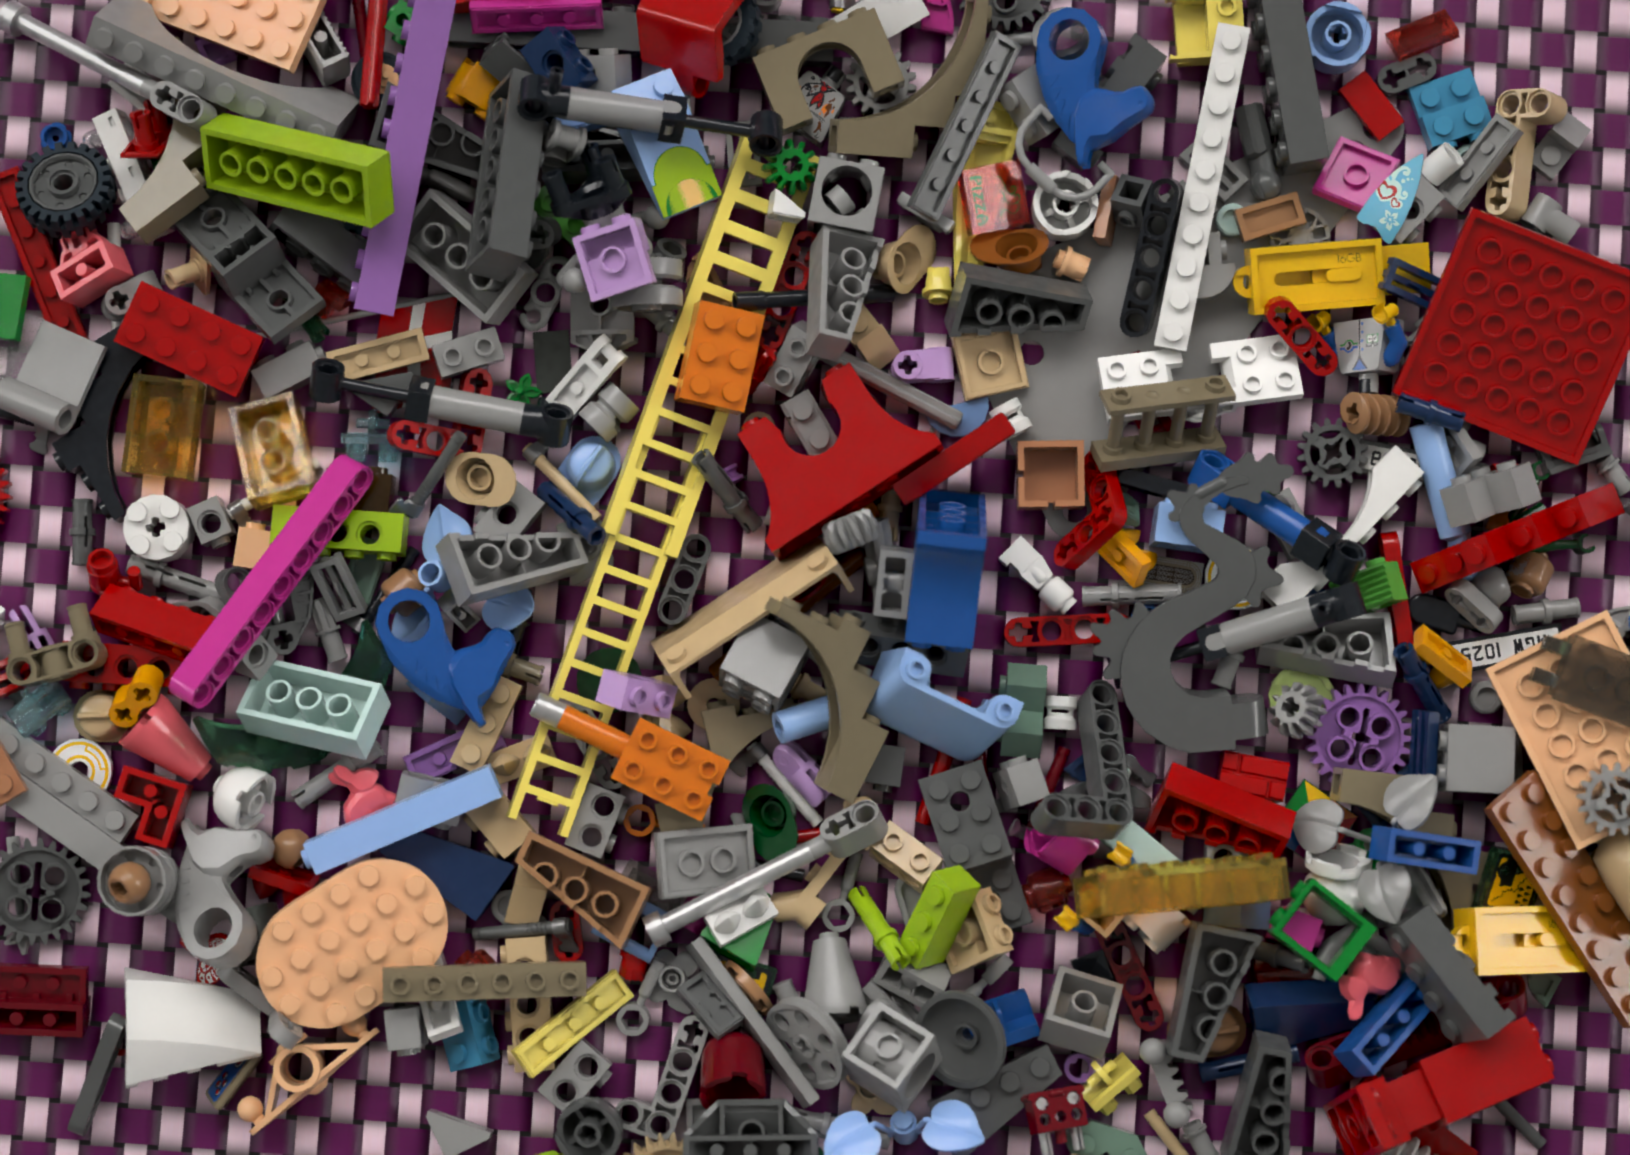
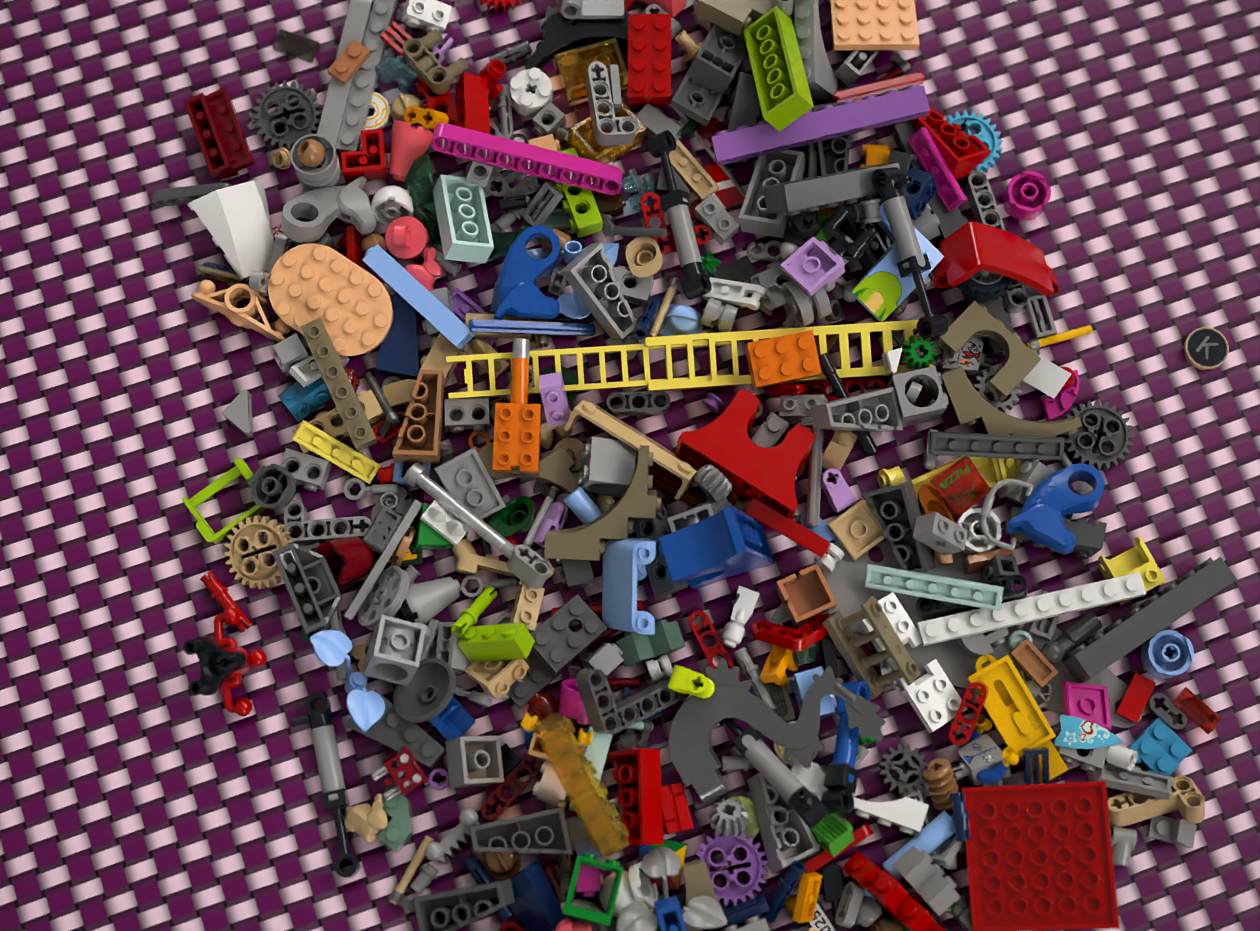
camera: 60 degrees right, 10 degrees down
dark grey pin [691,449,763,533] -> none
tan piece [872,224,936,294] -> none
light yellow hips [1082,1052,1142,1116] -> none
none -> tan plate [271,148,291,169]
none -> coral tile [385,216,429,260]
none -> axle [469,319,595,336]
none -> black pin [499,194,527,213]
none -> light grey beam [585,61,638,146]
none -> light grey tile [608,65,622,114]
none -> neon yellow piece [667,665,715,699]
none -> light aqua tile [864,564,1004,611]
none -> light grey brick [913,512,968,555]

